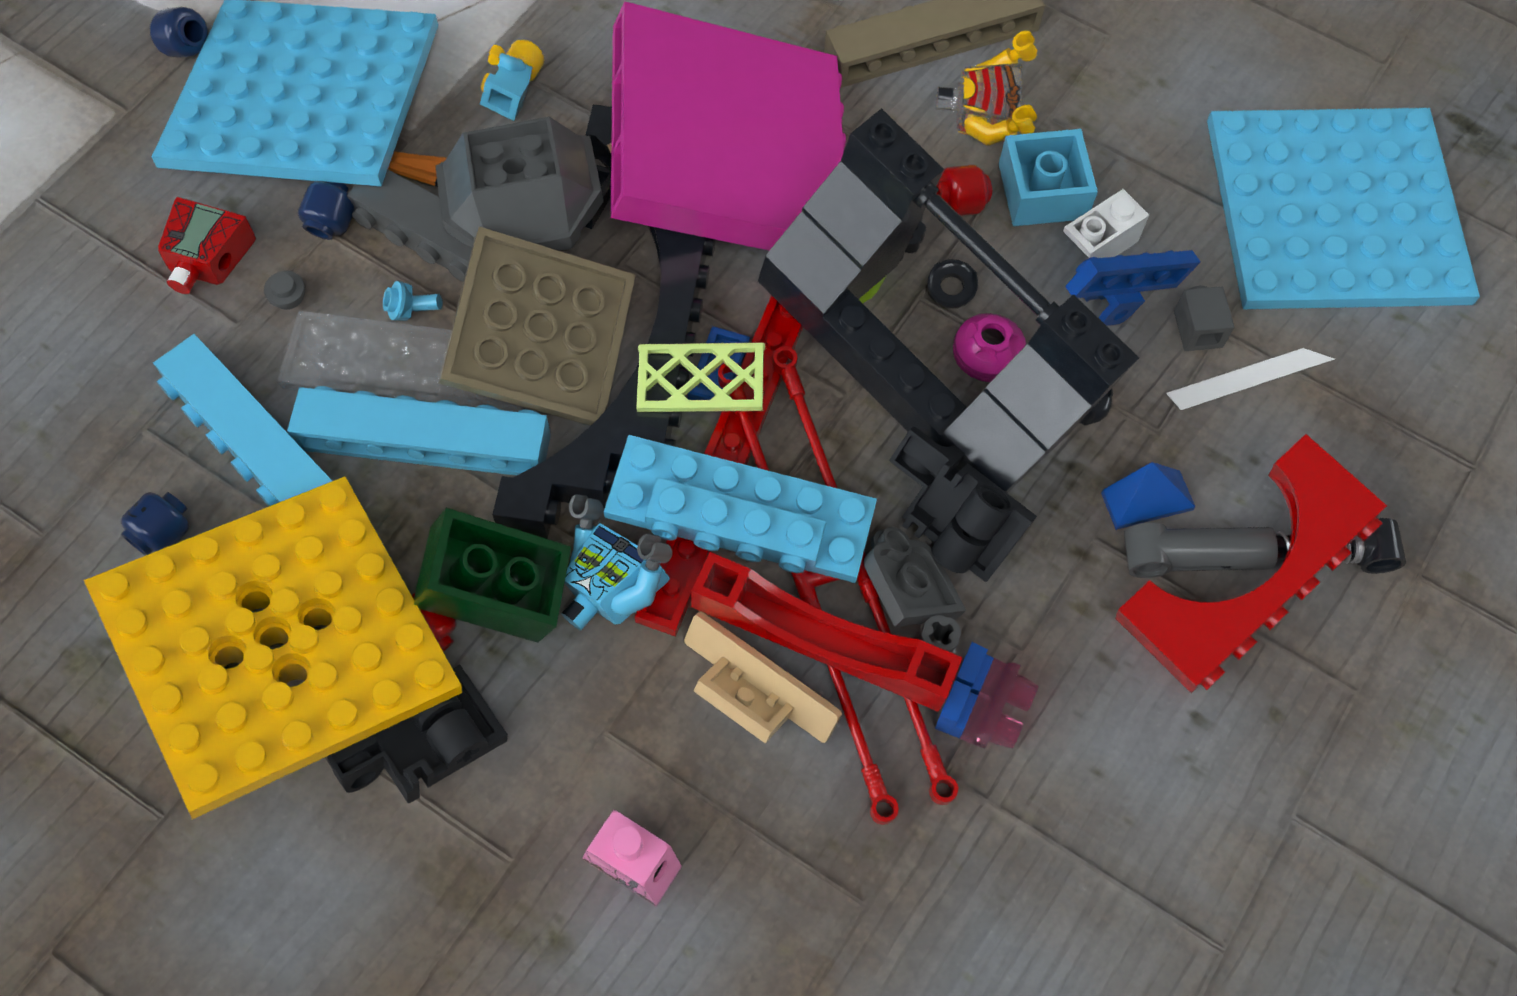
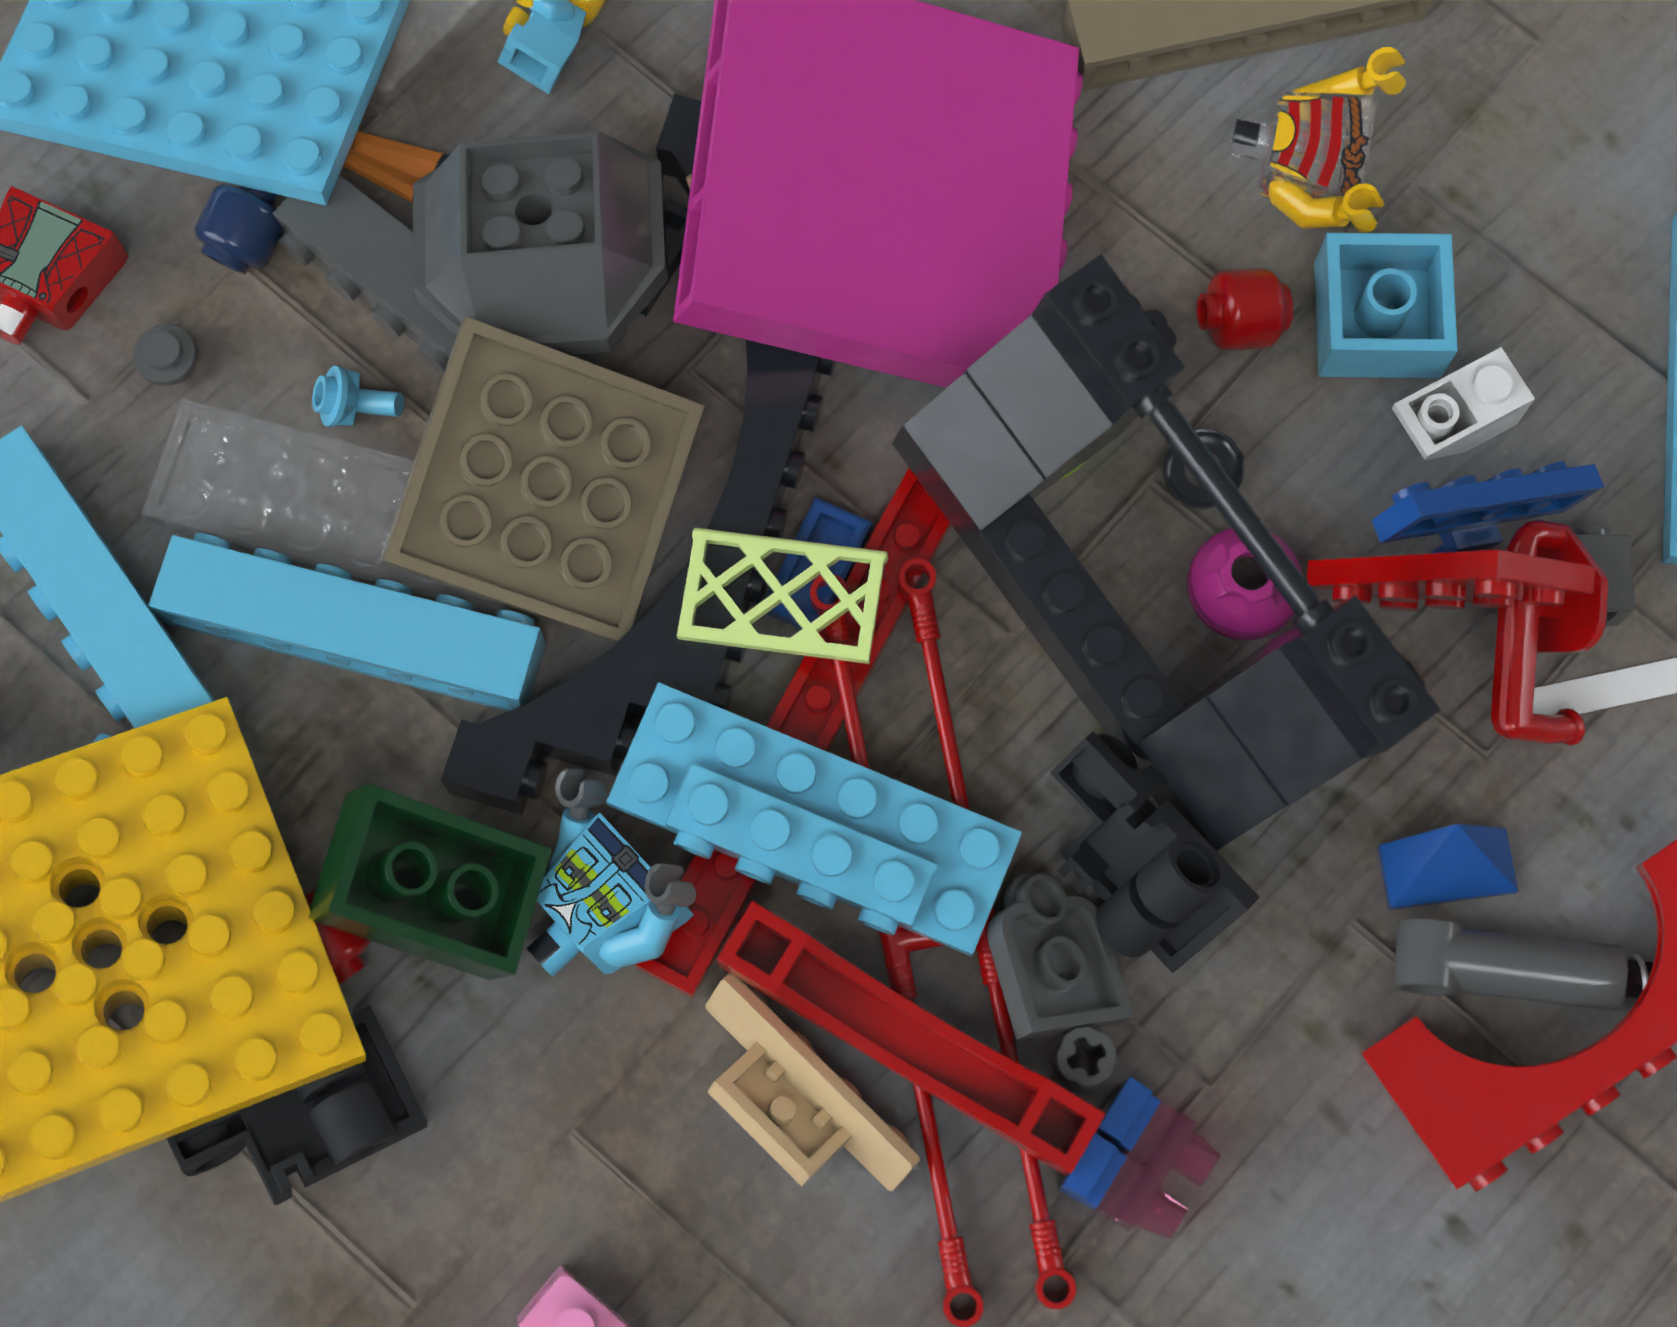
camera: 10 degrees right, 10 degrees up
none -> red plate [1307,520,1608,746]

